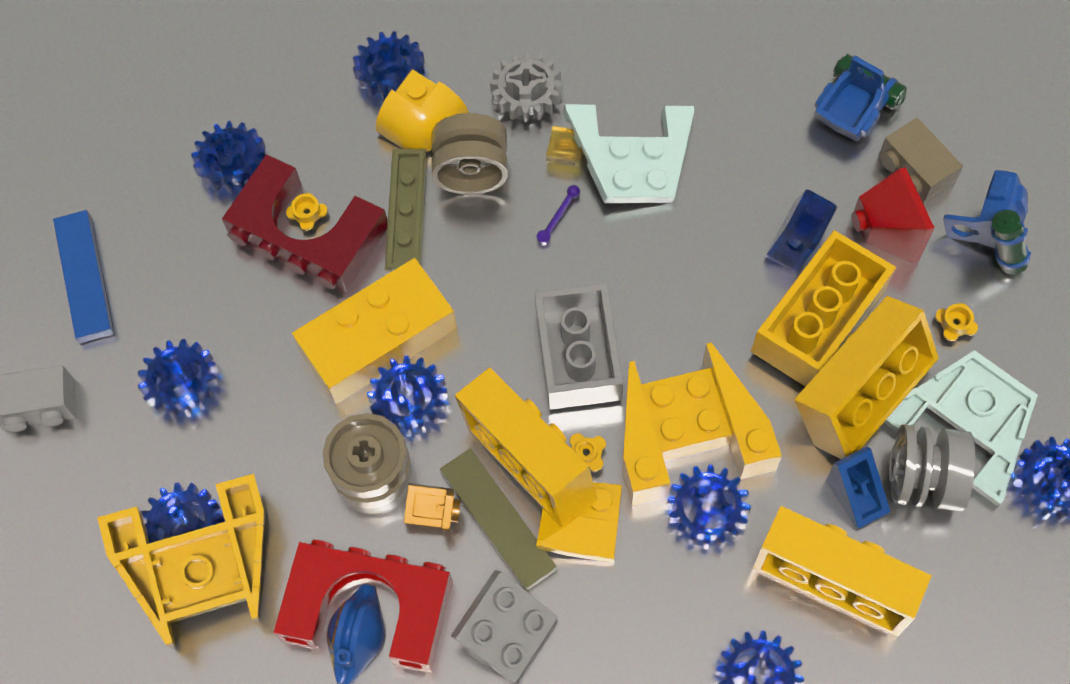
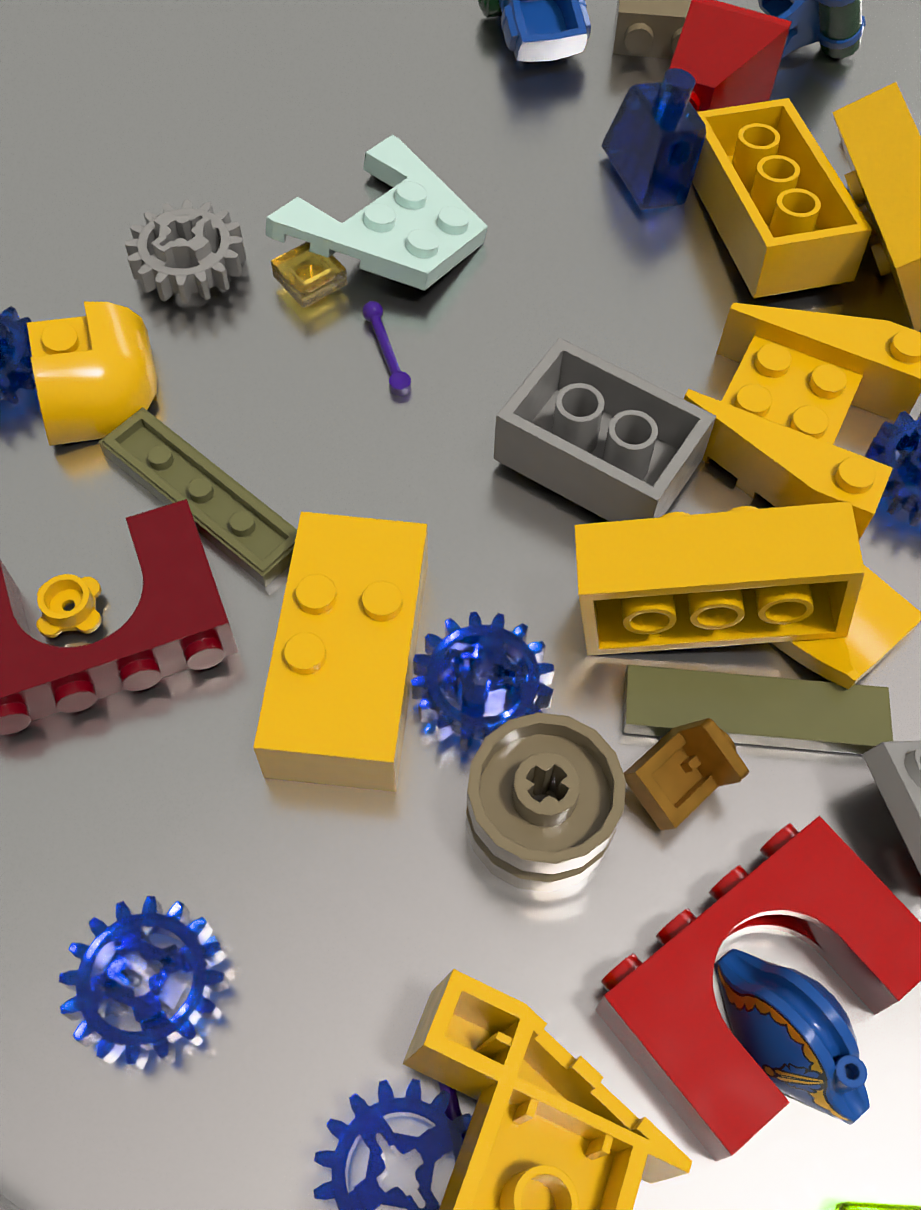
camera: 55 degrees left, 5 degrees down
dark tan wheel [432,113,508,195] -> none

